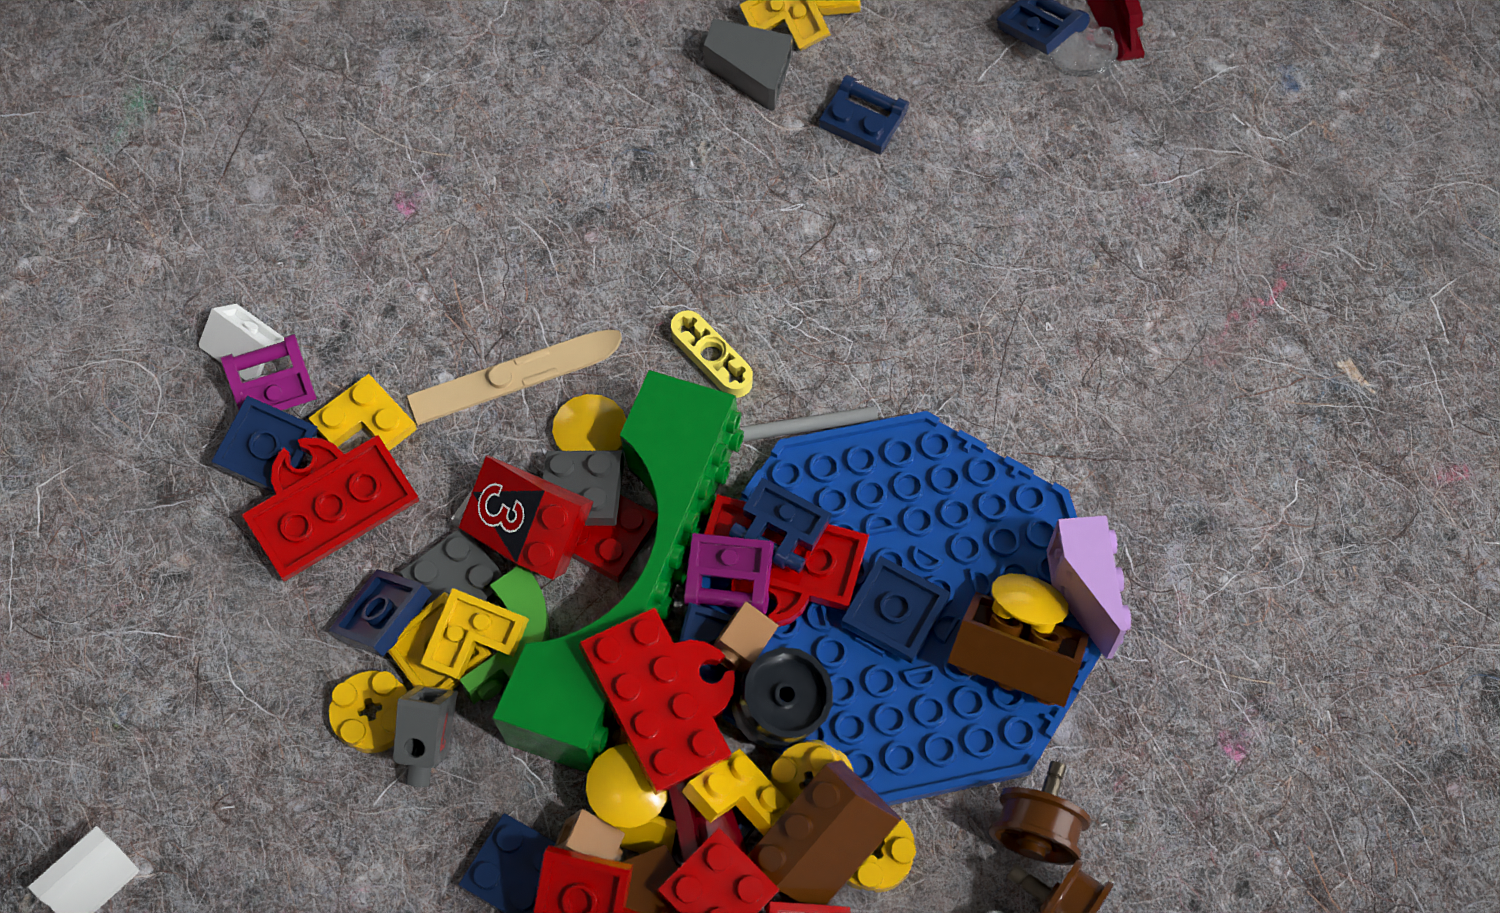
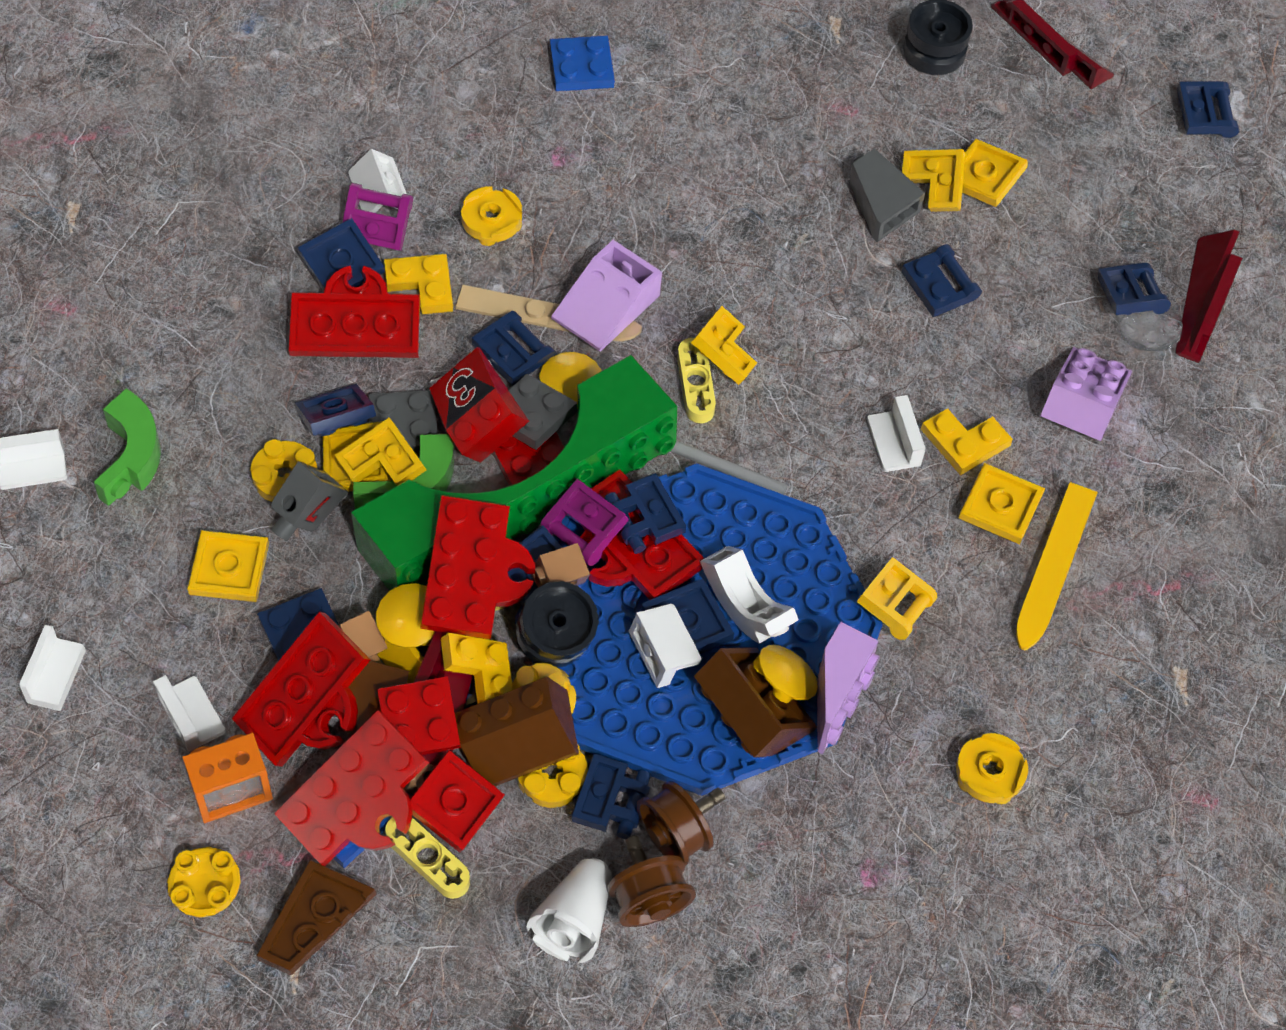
camera: 30 degrees right, 5 degrees down
none -> bright green arch [94,388,161,506]
none -> yellow plate [188,530,269,602]
none -> yellow plate [461,186,522,246]
none -> dark blue plate [472,311,557,386]
none -> blue plate [550,35,615,91]
none -> lavender slope [551,240,662,352]
none -> dark blue plate [572,754,651,840]
none -> white panel [629,604,701,688]
none -> yellow plate [691,306,757,385]
none -> white arch [700,546,799,643]
none -> yellow plate [857,557,937,640]
none -> white panel [867,395,926,472]
none -> yellow plate [921,408,1013,476]
none -> yellow plate [956,733,1028,804]
none -> yellow plate [959,463,1045,545]
none -> yellow piece [1016,482,1098,650]
none -> lavender slope [1041,347,1132,441]

